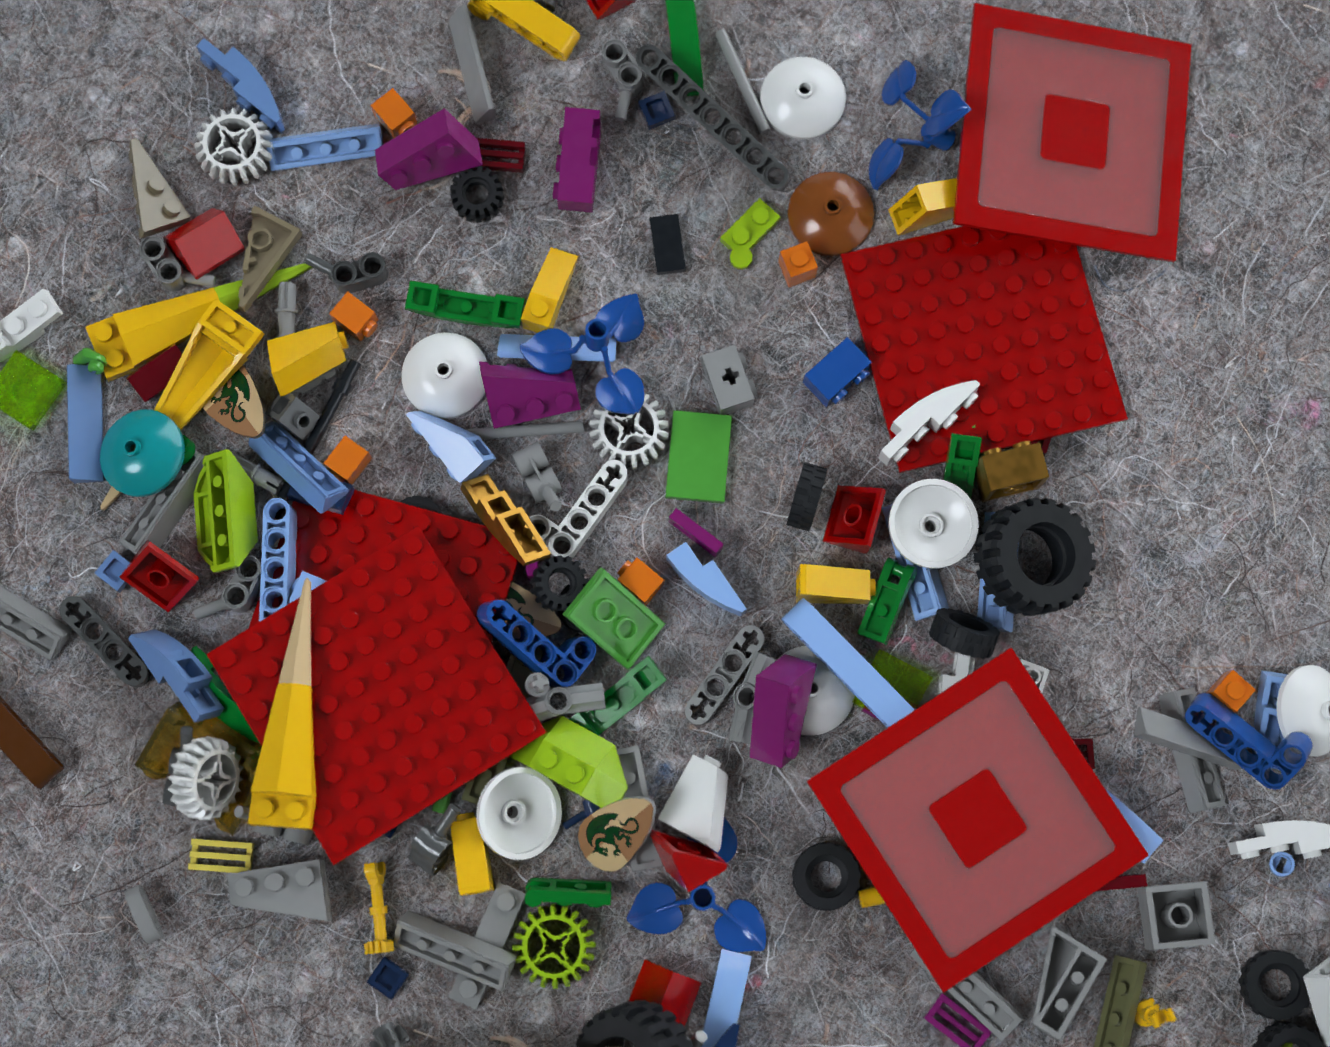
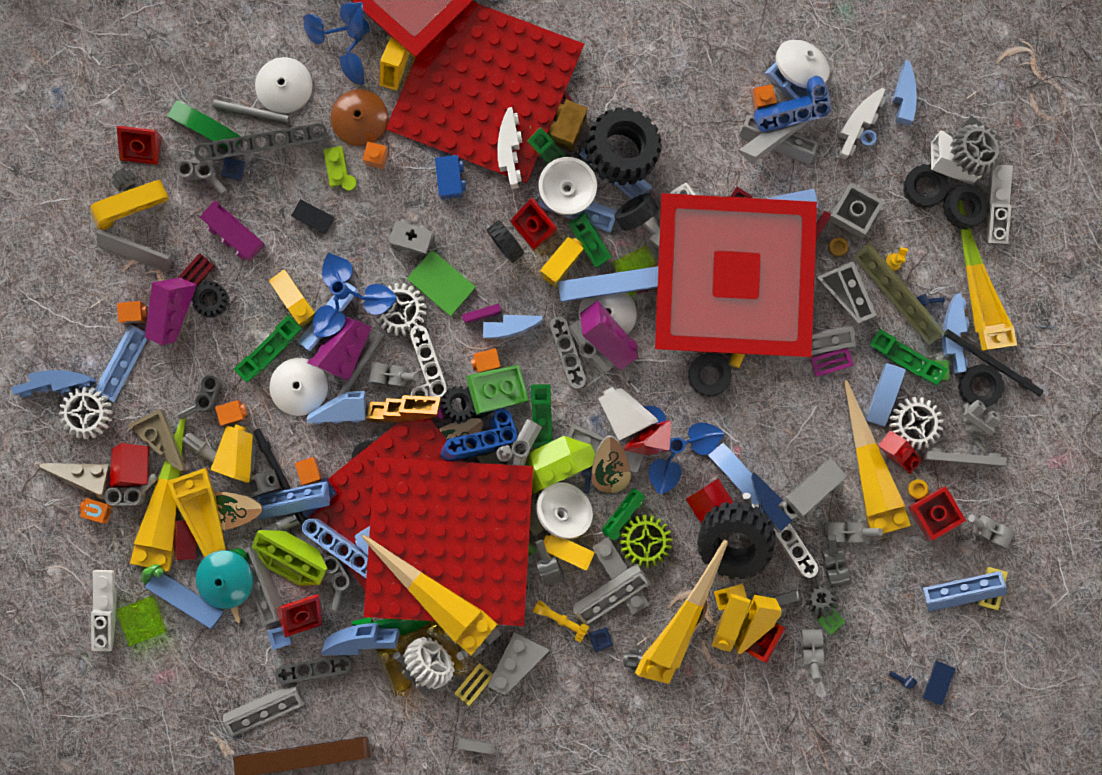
camera: 45 degrees left, 5 degrees up
none -> orange brick [79,498,113,524]
none -> pearl gold tile [828,237,849,257]

